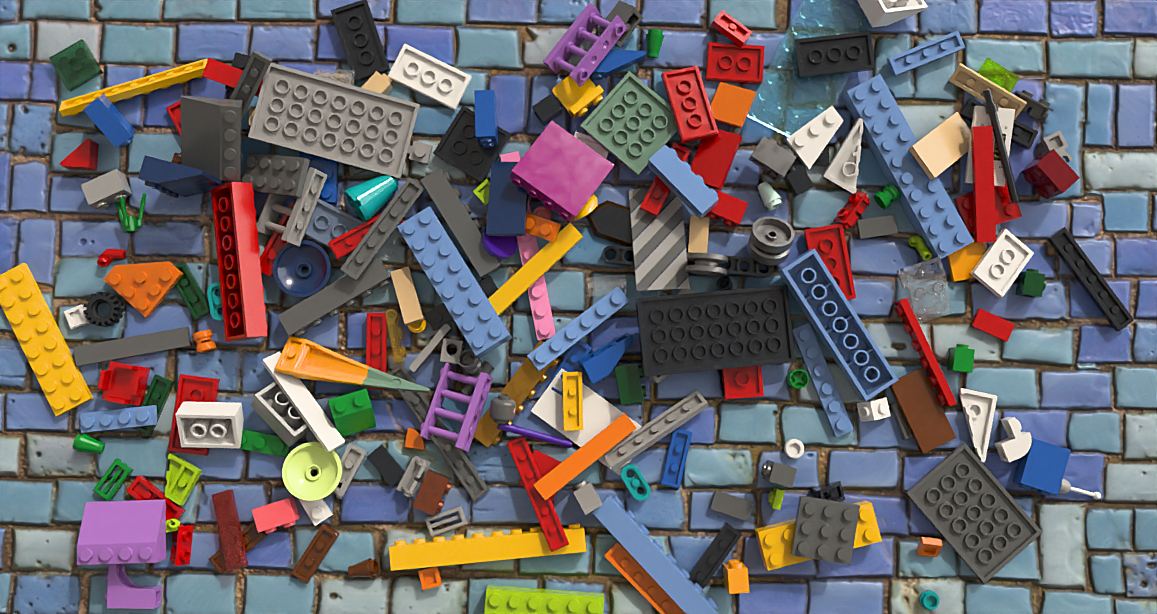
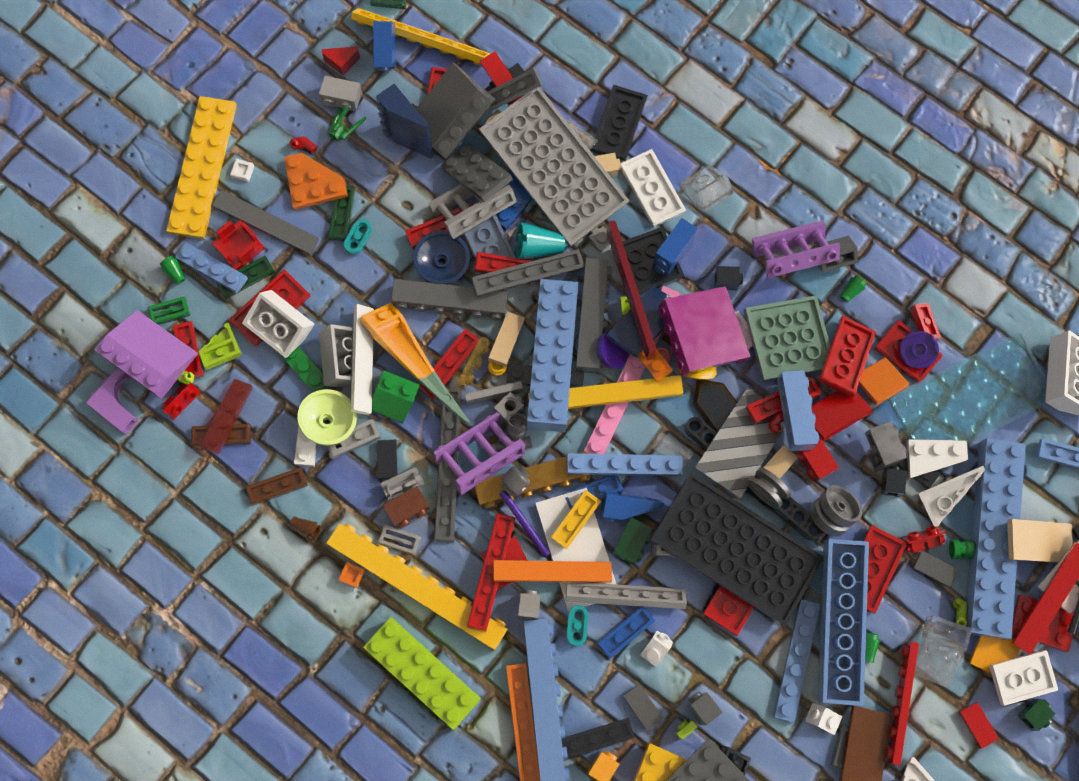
camera: 35 degrees right, 10 degrees down
black tyre [83,292,124,327] -> none
orange wheel [192,329,216,354] -> none
red brick [210,182,268,342] -> none
coral brick [252,496,300,534] -> none
orange tile [405,427,425,450] -> none
yellow bracket [552,75,604,119] -> none
blue slope [589,50,646,80] -> none
black hinge [716,276,733,291] -> none
light aqua cone [757,181,782,211] -> none
white tile [784,439,804,459] -> none
green wheel [786,369,809,389] -> none
black plate [793,31,875,79] -> none
green brick [947,344,975,373] -> none
none -> dark red tile [606,220,657,360]
none -> white bracket [640,631,673,667]
none -> clear slope [679,165,734,212]
none -> red arm [768,412,784,434]
none -> green cone [865,632,880,663]
none -> dark purple tile [899,331,939,369]

